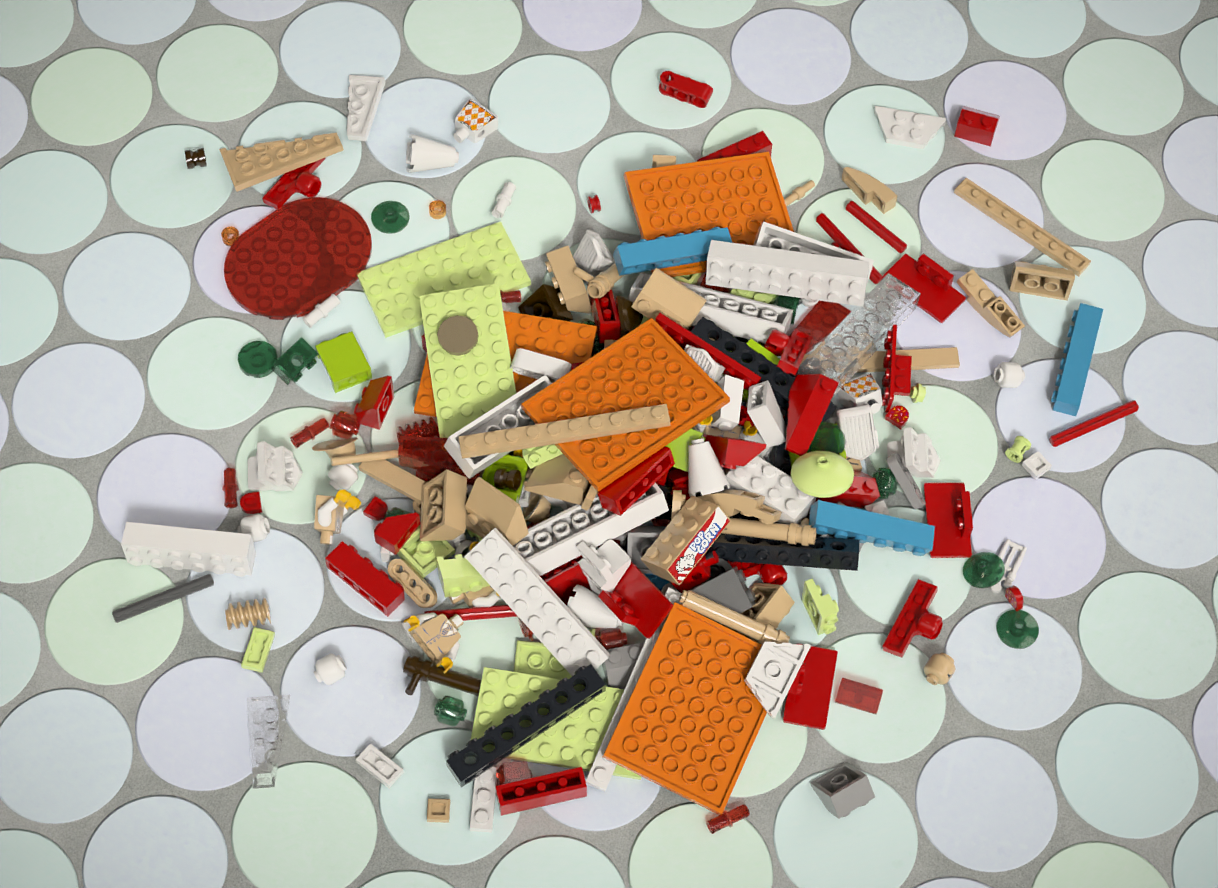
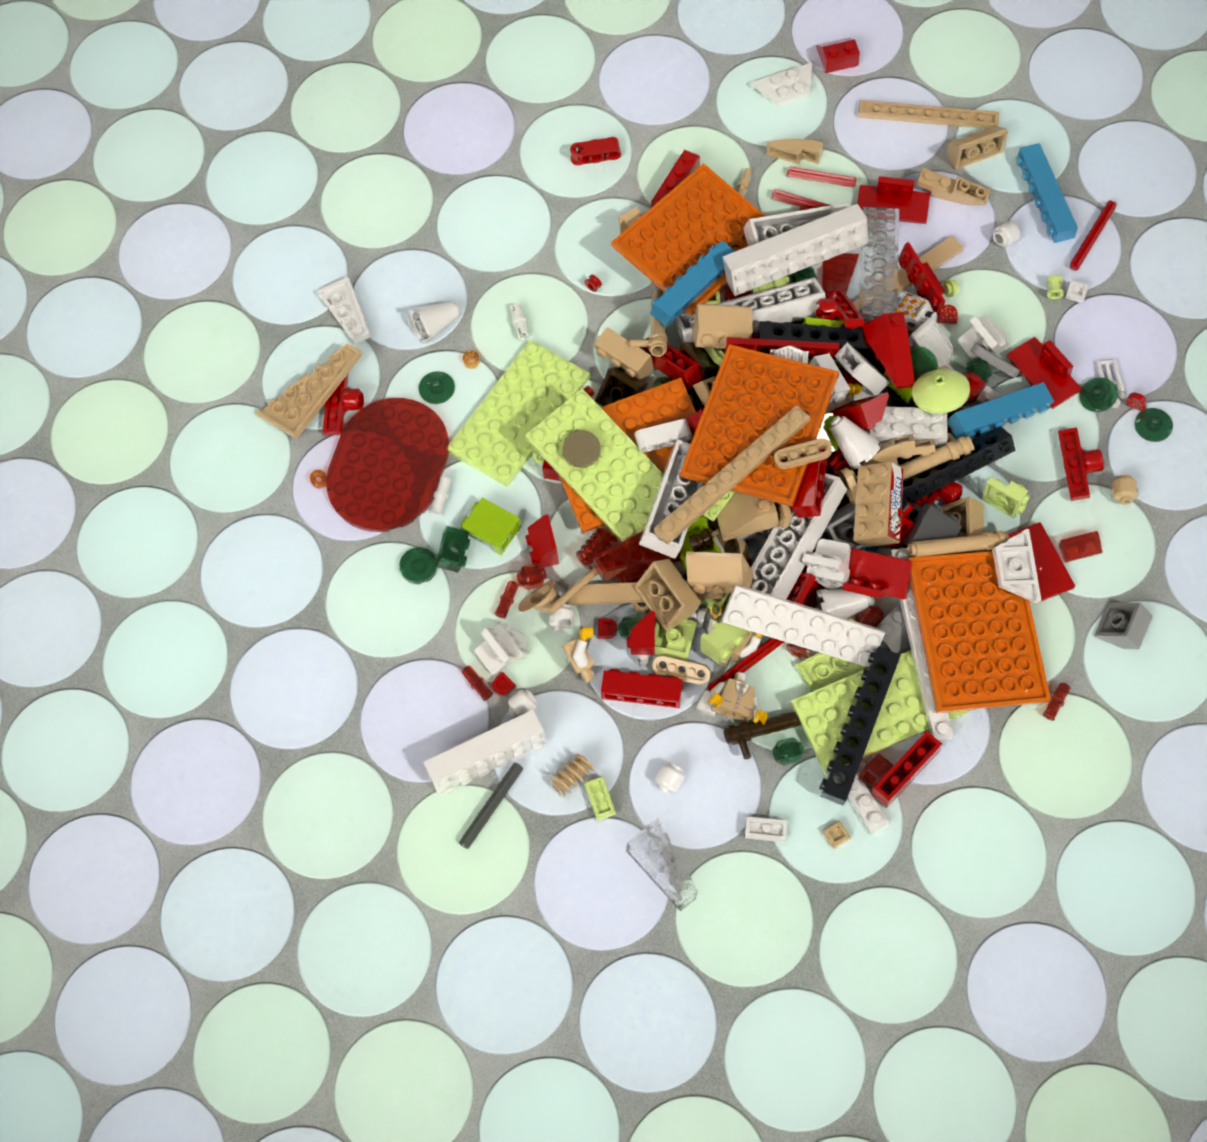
camera: 25 degrees left, 5 degrees up
dark brown wheel [185,148,207,169] -> none
white torso [453,98,498,143] -> none
white piece [573,230,615,284] -> none
none -> tan plate [774,438,832,470]

